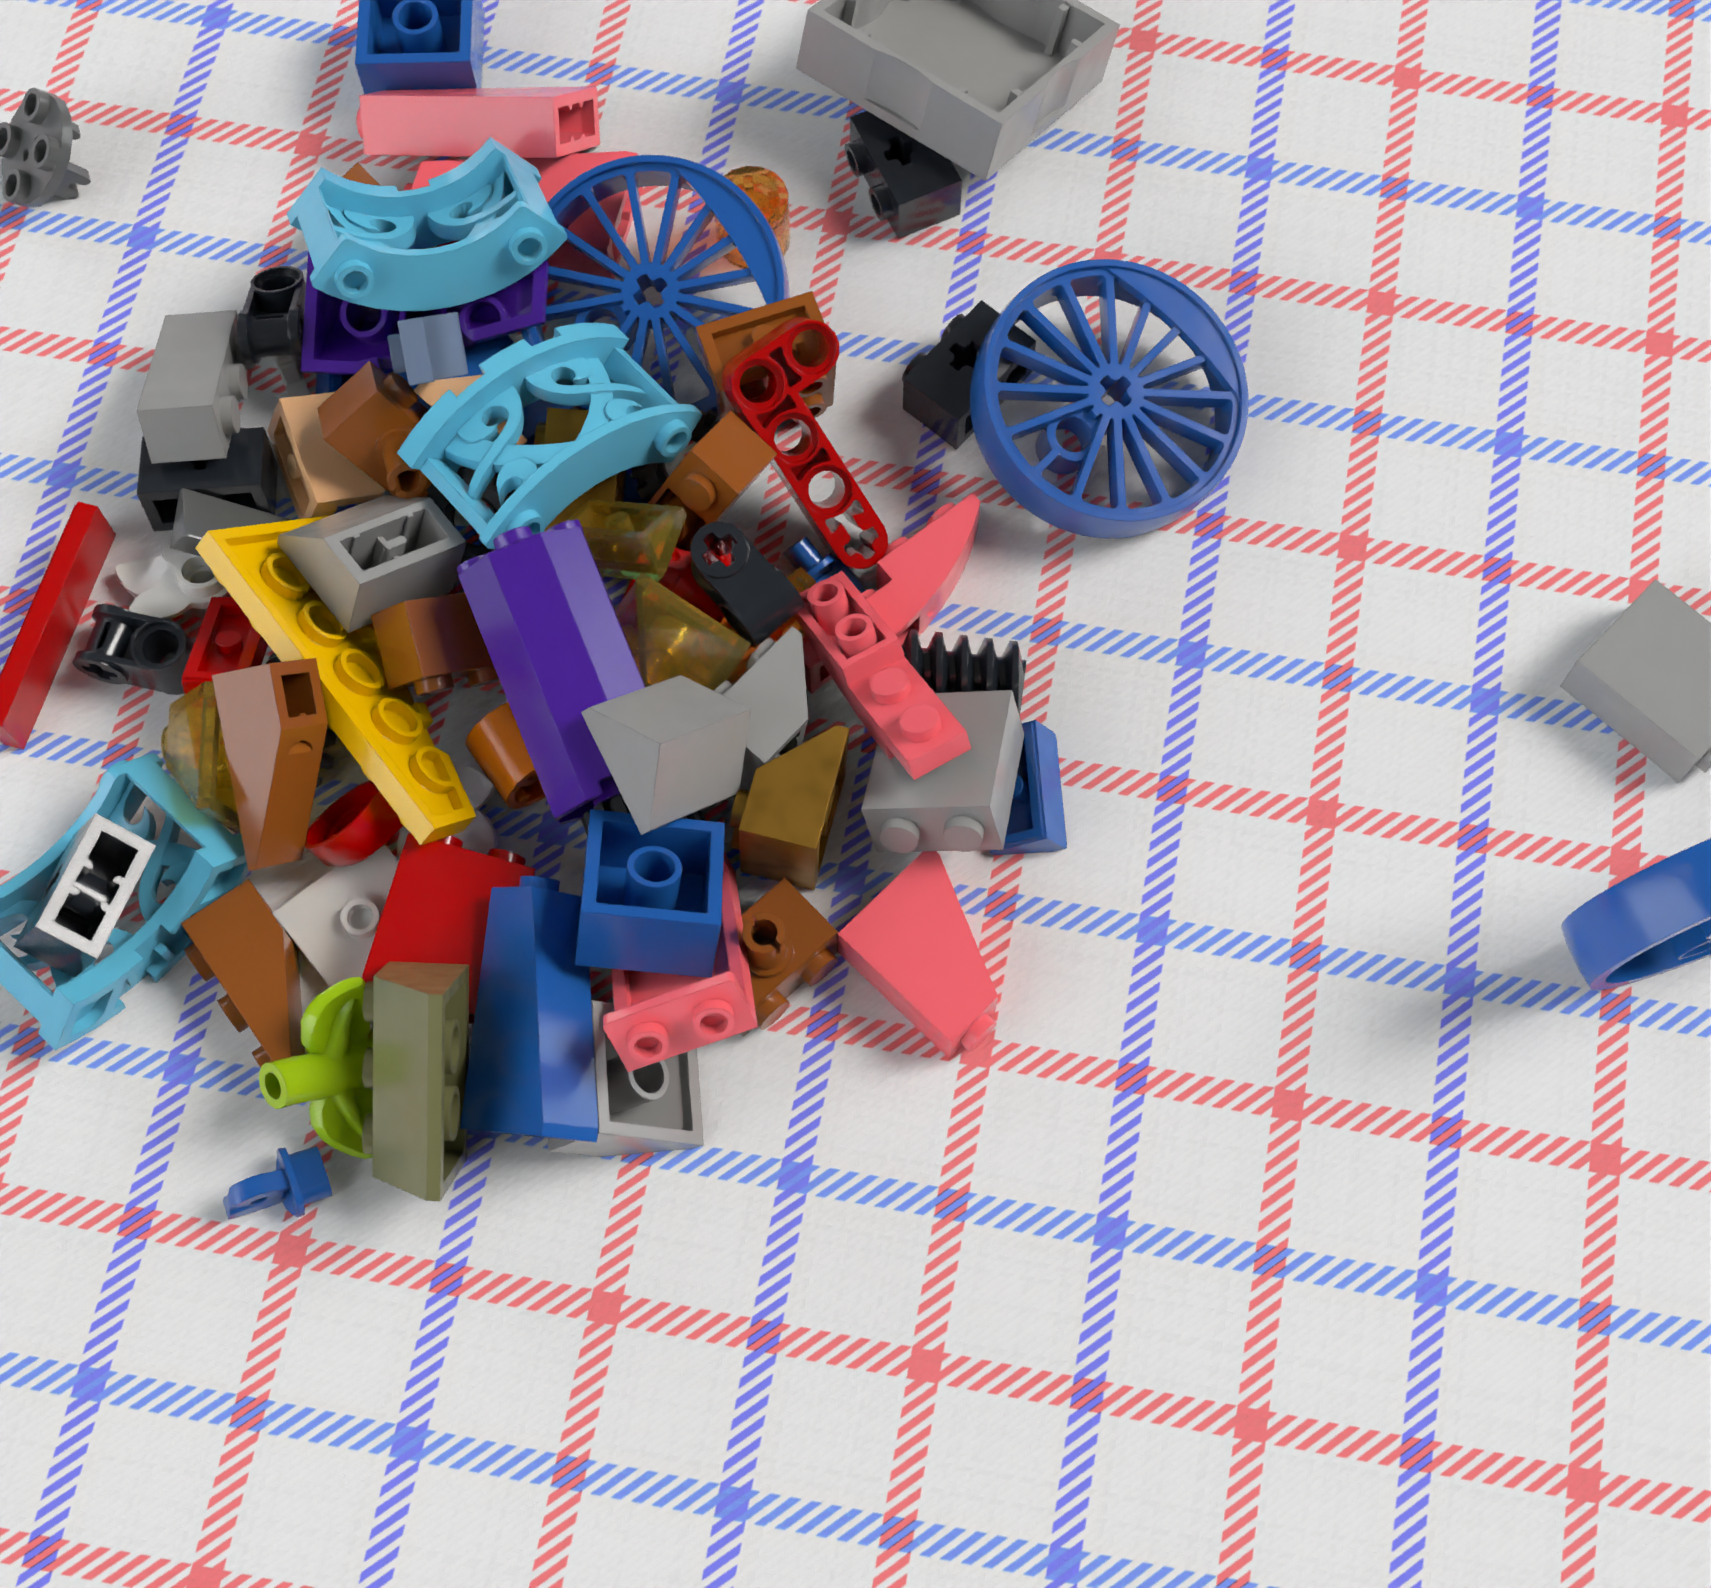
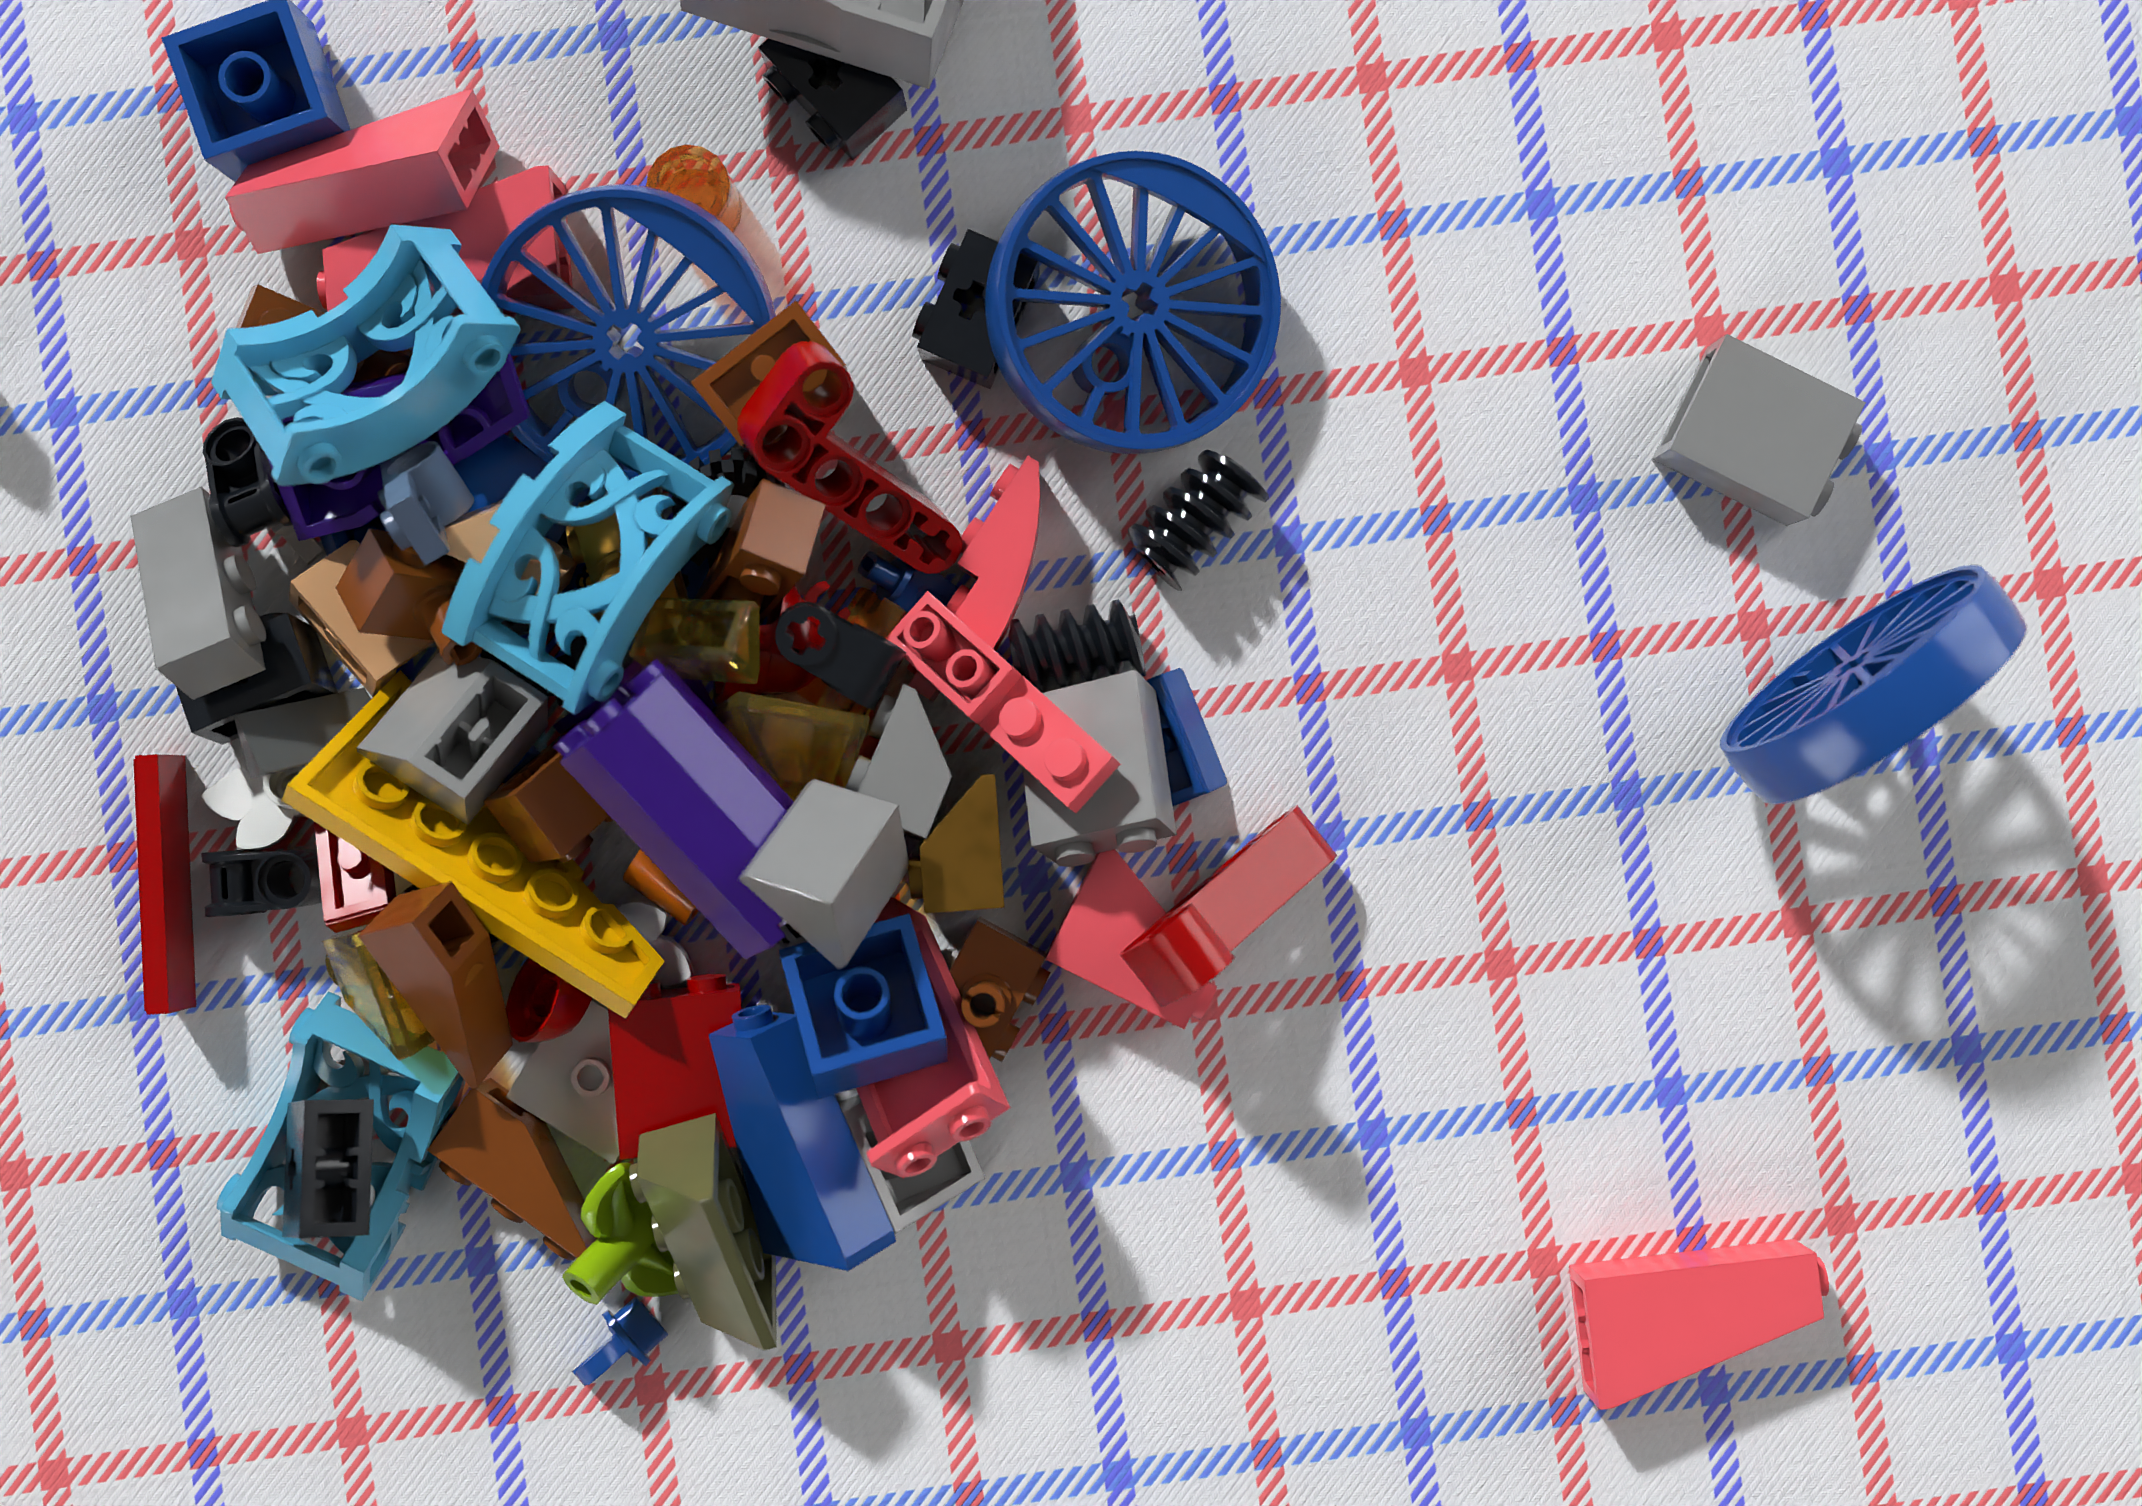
camera: 20 degrees left, 20 degrees up
none -> beam [1120,805,1337,1007]
none -> black piece [1128,450,1269,591]
none -> coral slope [1569,1239,1829,1410]

